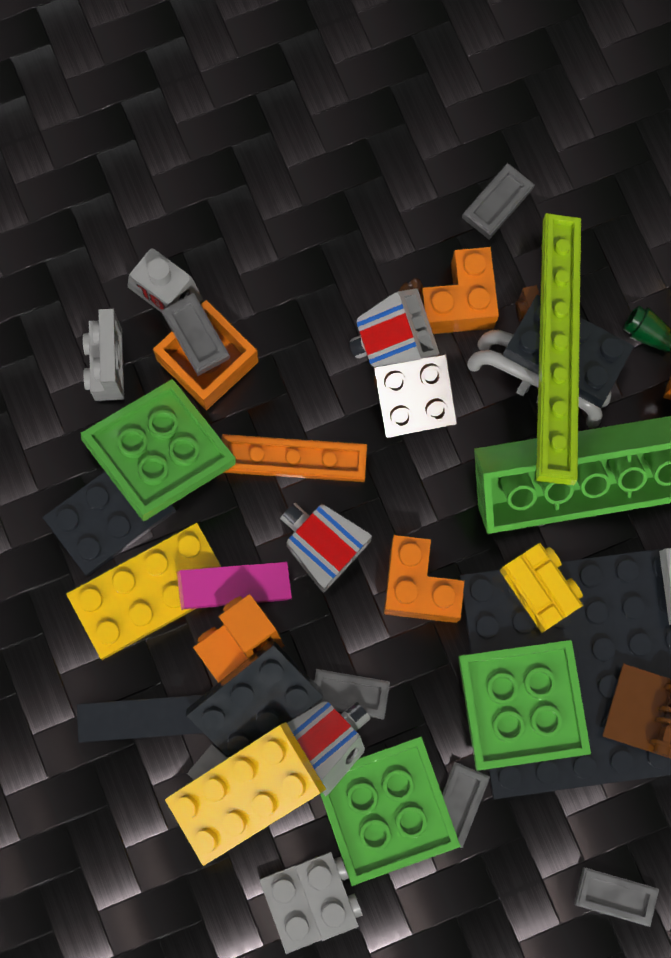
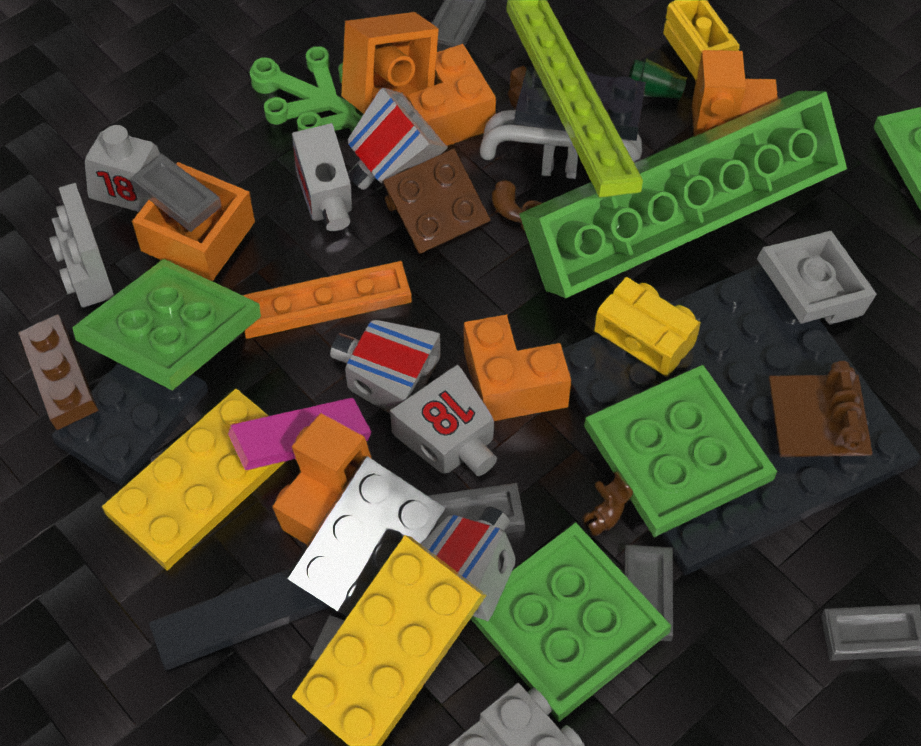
camera: 15 degrees left, 20 degrees down
none -> reddish brown plate [18,314,99,430]
none -> bright green plant [250,47,364,132]
none -> light grey torso [292,123,352,231]
none -> orange brick [342,12,439,114]
none -> light grey torso [390,365,497,476]
none -> reddish brown arm [492,180,542,231]
none -> reddish brown arm [582,471,633,536]

